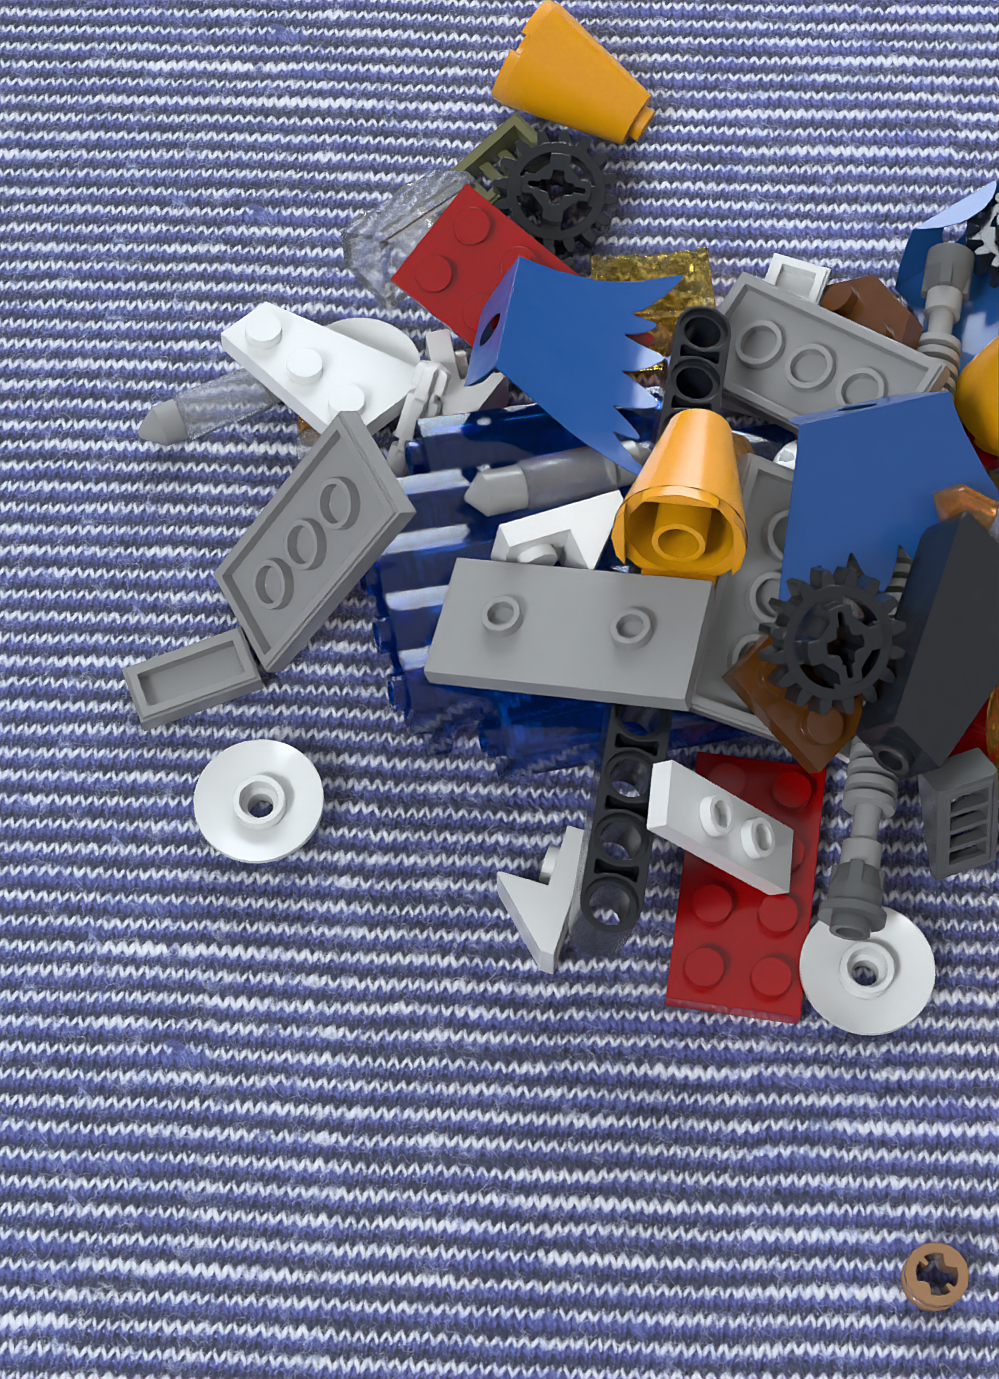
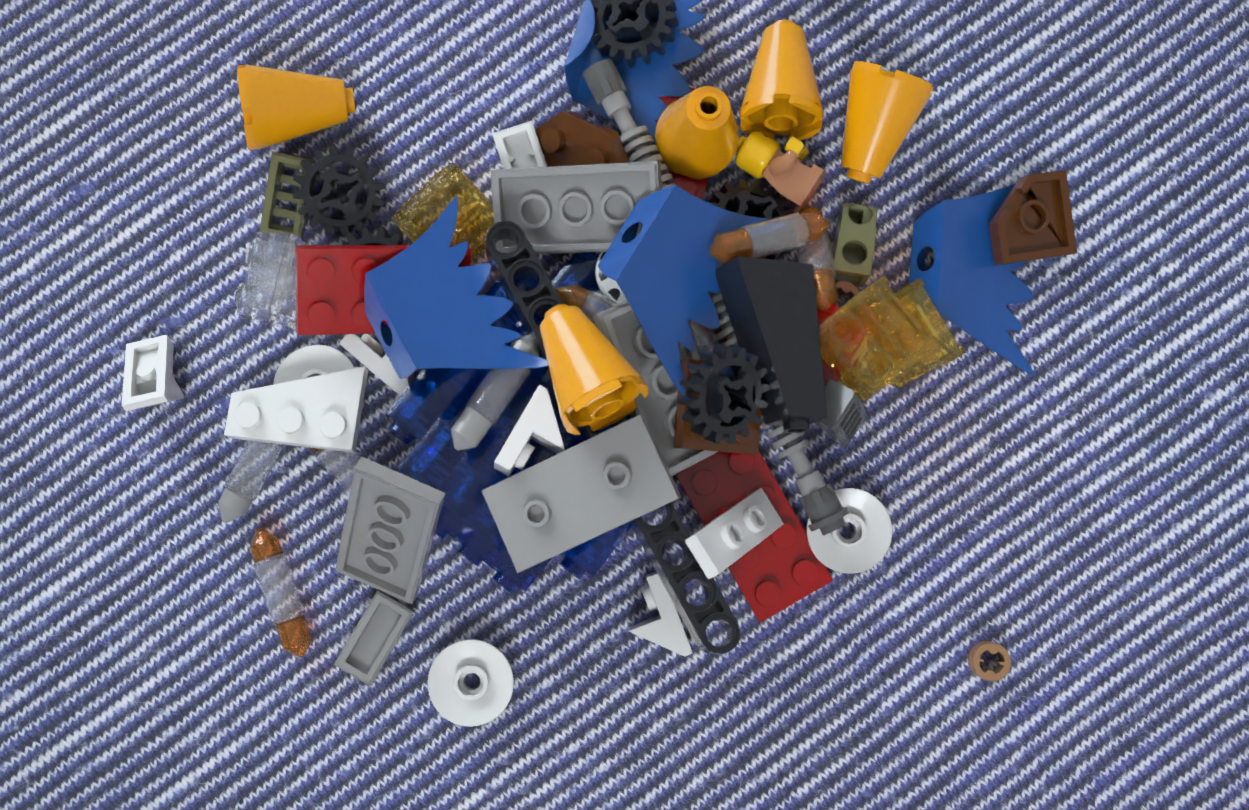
camera: 40 degrees left, 20 degrees up
white axle [386,360,451,478] -> none
none -> white slope [122,335,184,411]
none -> piece [249,527,312,658]

